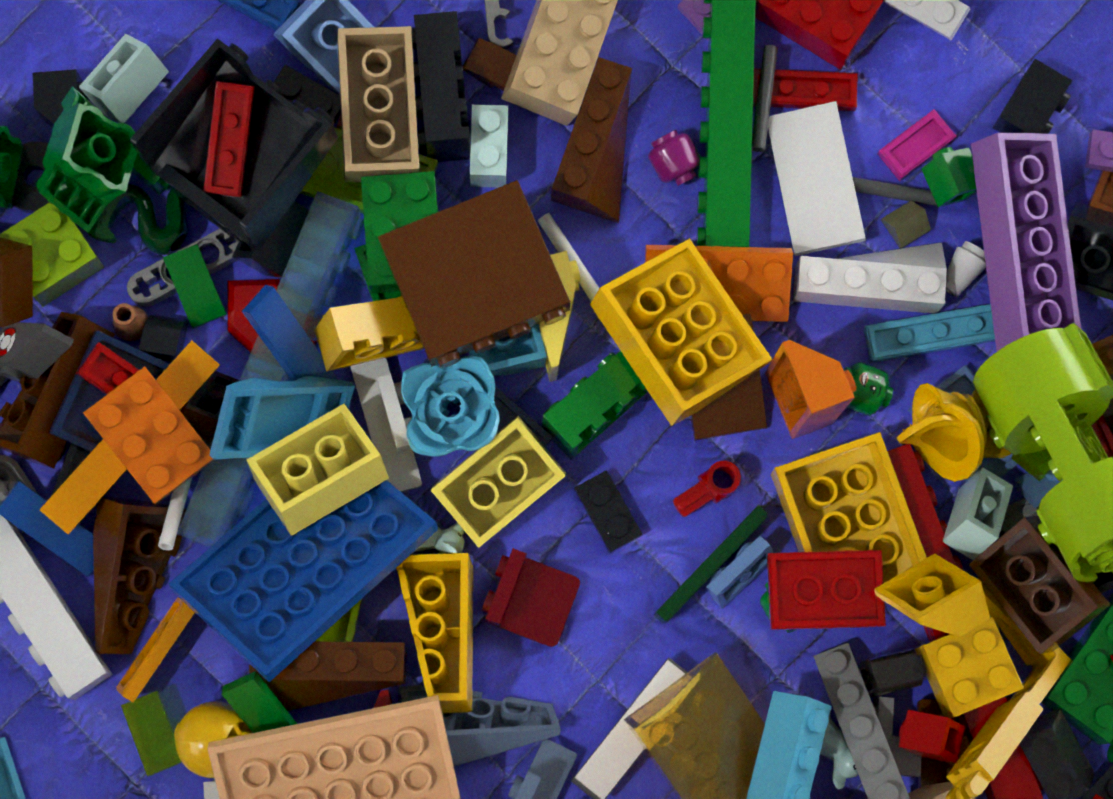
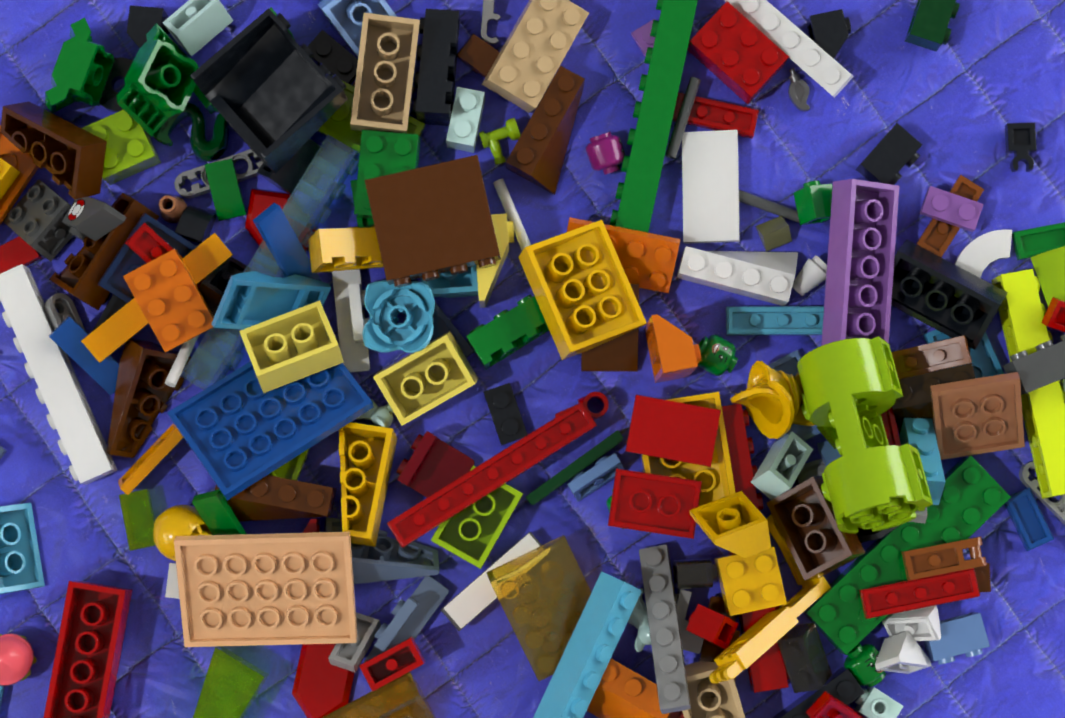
camera: 15 degrees right, 5 degrees up
red tile [204,81,255,197] -> none
dark pink tile [877,109,957,181] -> none
none -> red tile [387,401,597,548]
none -> lime brick [431,465,523,569]
none -> lime piece [479,118,521,165]
none -> red tile [625,395,721,467]
none -> flat silver piece [788,68,810,112]

